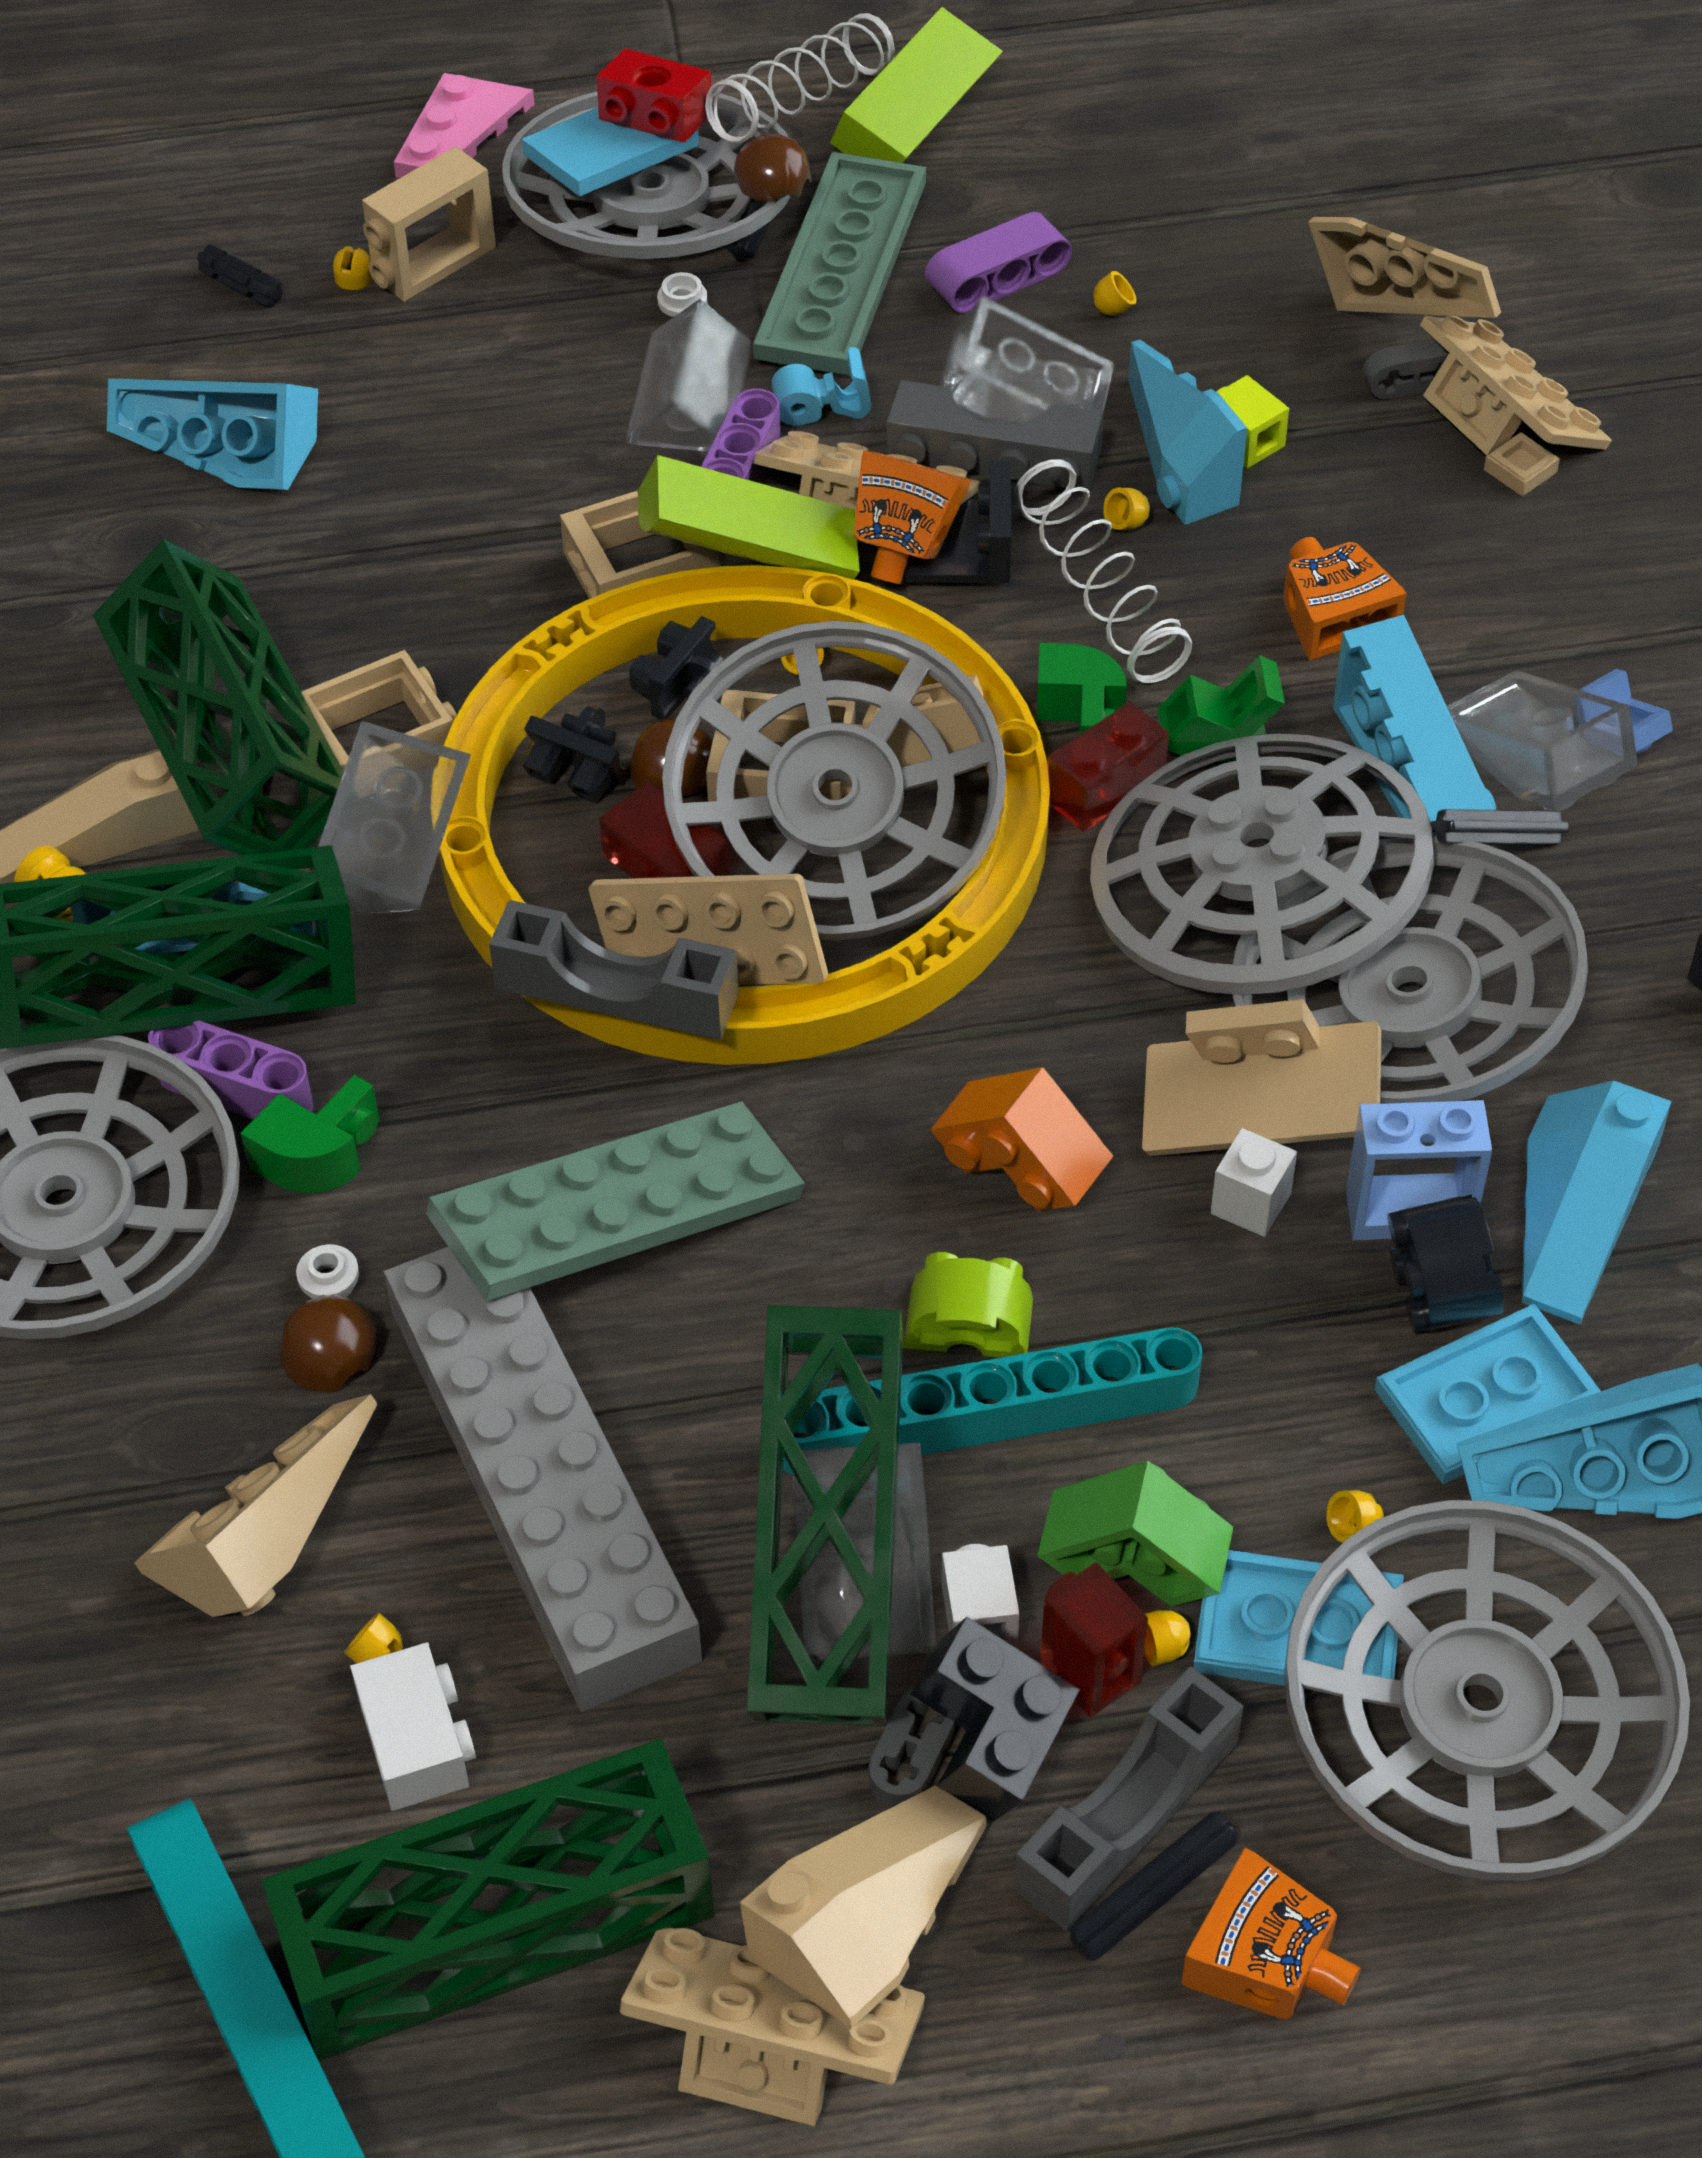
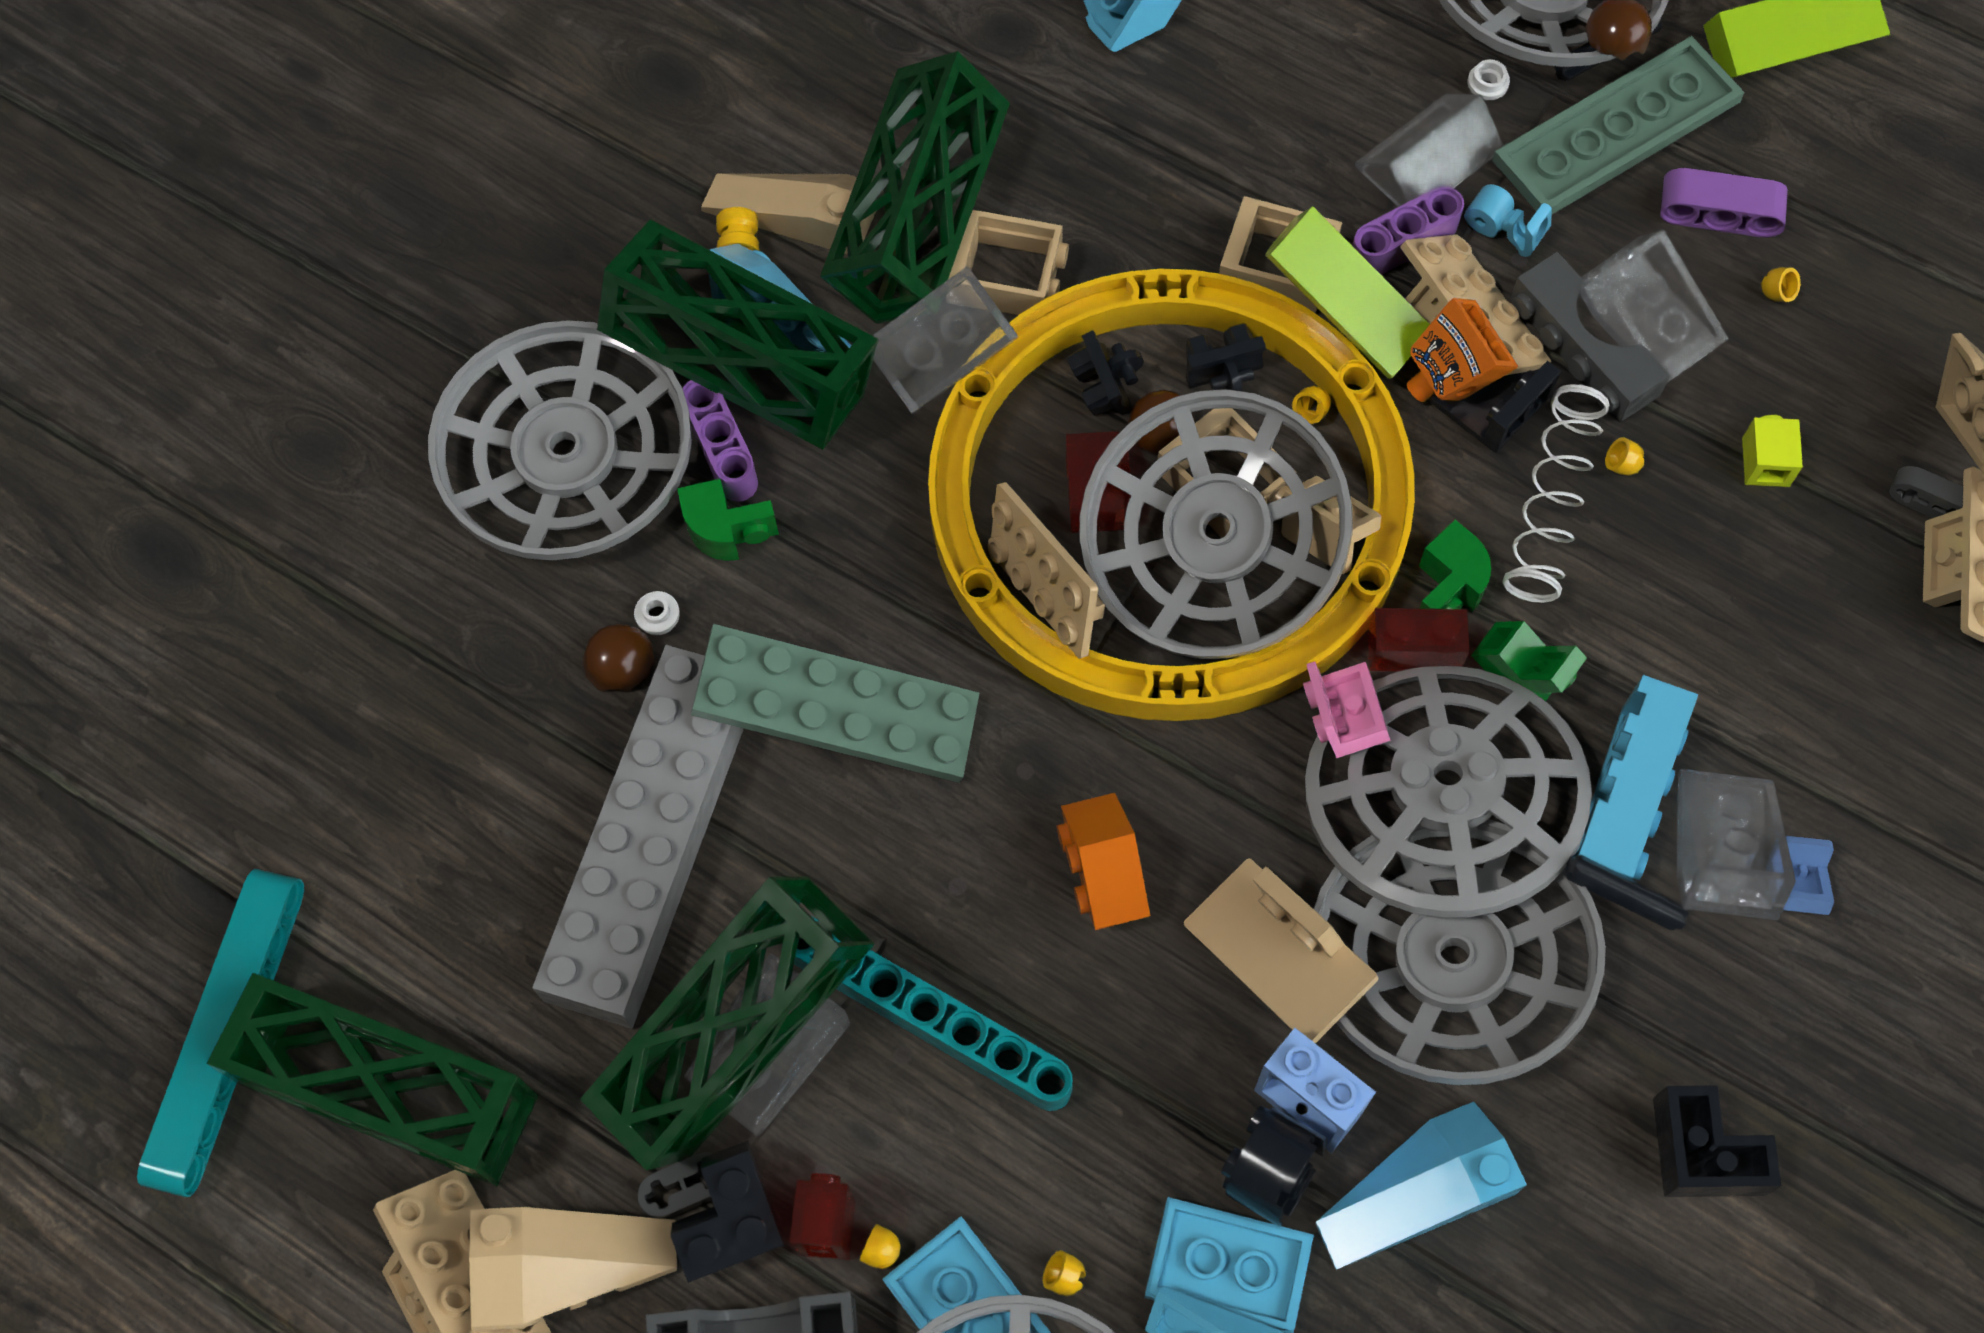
camera: 45 degrees right, 15 degrees up
tan wedge [134,1394,377,1617] -> none
yellow hinge [344,1613,403,1664] -> none
white brick [350,1642,476,1811] -> none
dark grey arch [489,900,739,1040] -> none
lime cylinder [903,1252,1034,1358] -> none
white brick [942,1544,1019,1647] -> none
bright green brick [1037,1461,1233,1607] -> none
medium azure wedge [1129,339,1247,525] -> none
white brick [1210,1128,1297,1237] -> none
orange torso [1283,537,1407,660] -> none
tan tile [1484,432,1560,497] -> none
none -> bright pink bracket [1303,661,1391,758]

